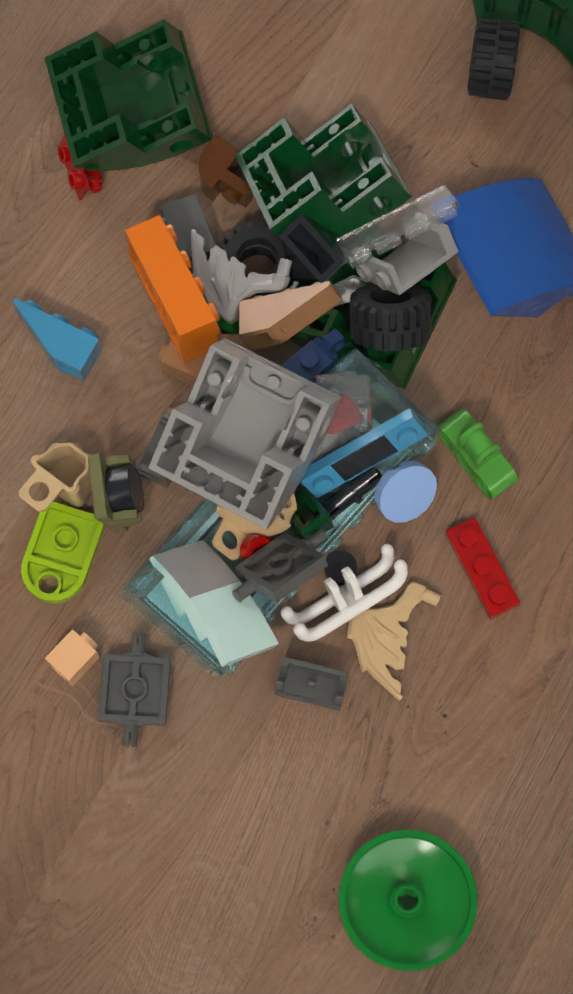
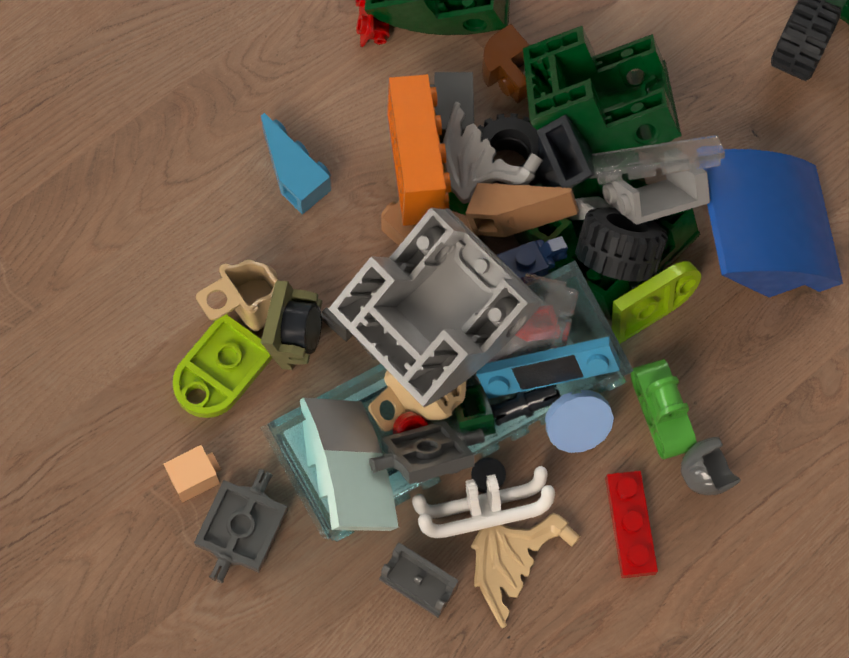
camera: 15 degrees right, 5 degrees down
none -> lime tile [611,261,701,344]
none -> dark grey hair [681,437,741,495]

